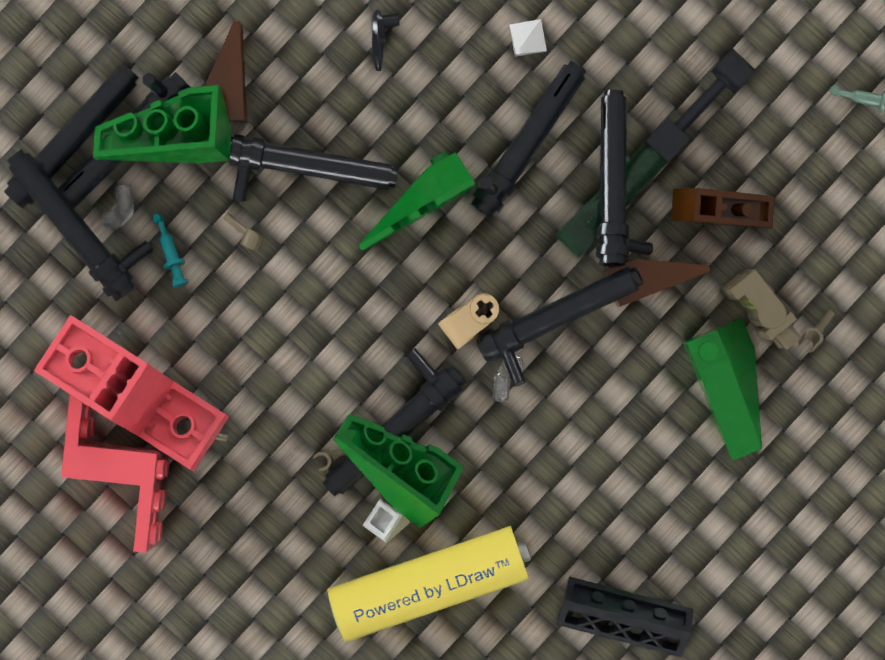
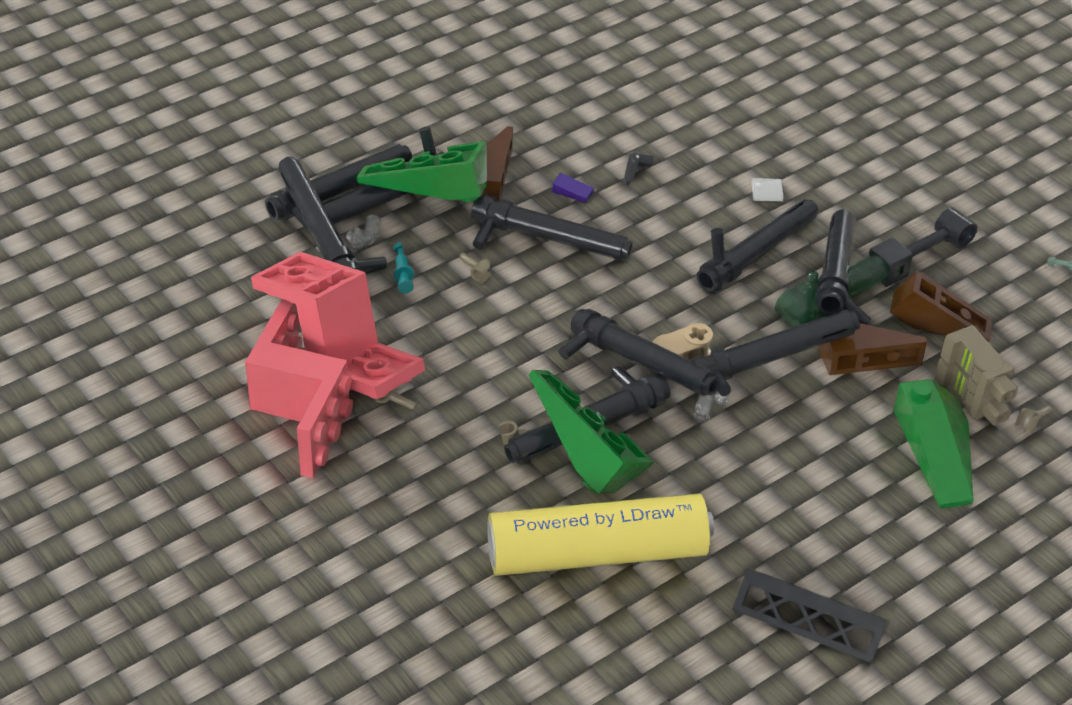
camera: 10 degrees right, 45 degrees down
green wedge [358,151,475,252] -> none
white slope [363,499,411,543] -> none
none -> dark purple piece [552,173,594,203]
none -> black cylinder [558,309,720,396]

